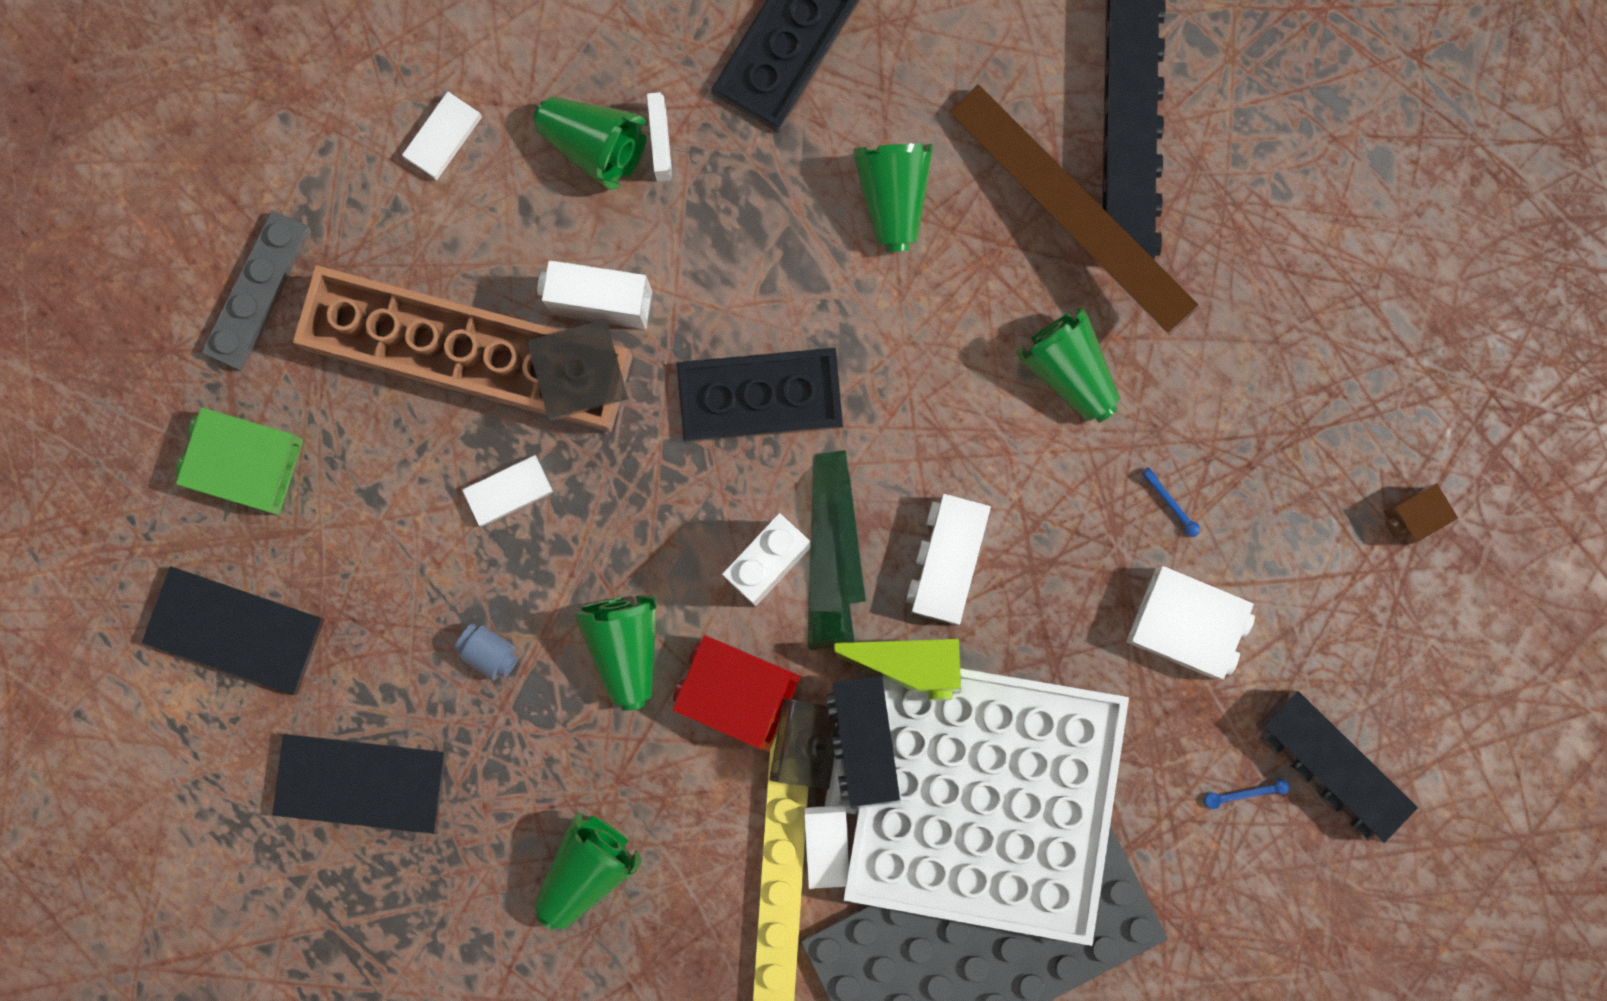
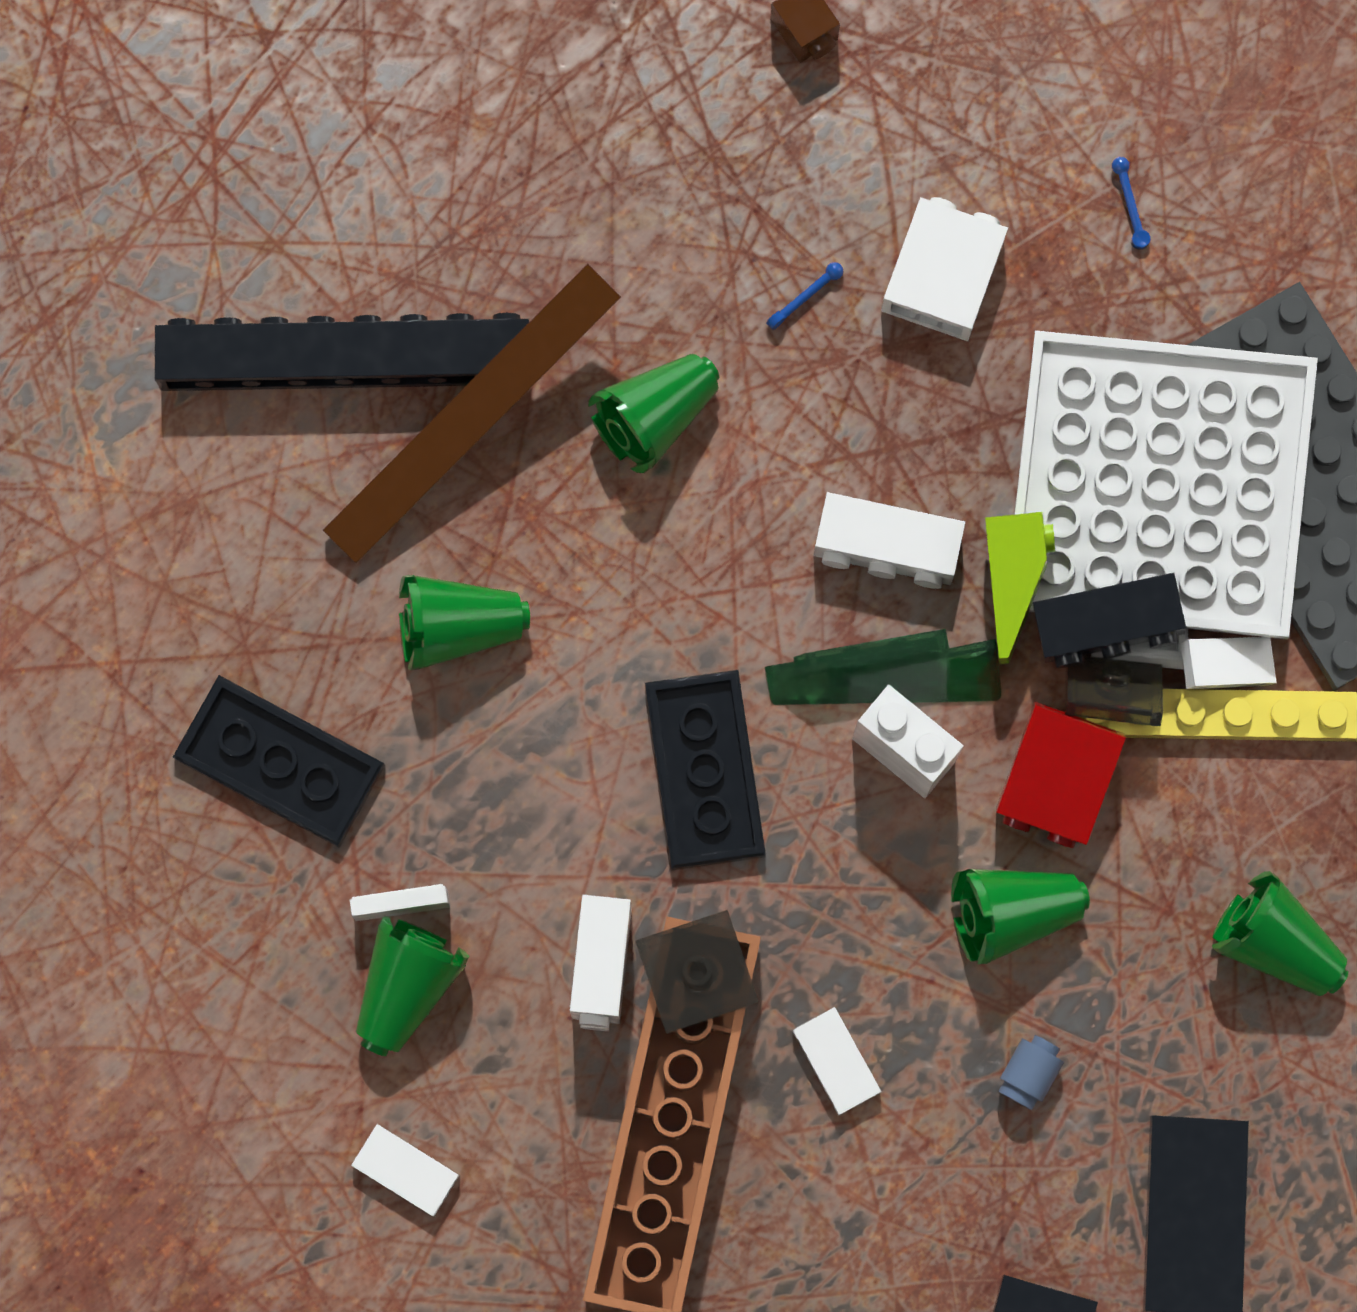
camera: 95 degrees left, 5 degrees down
black brick [1256,691,1418,843] -> none

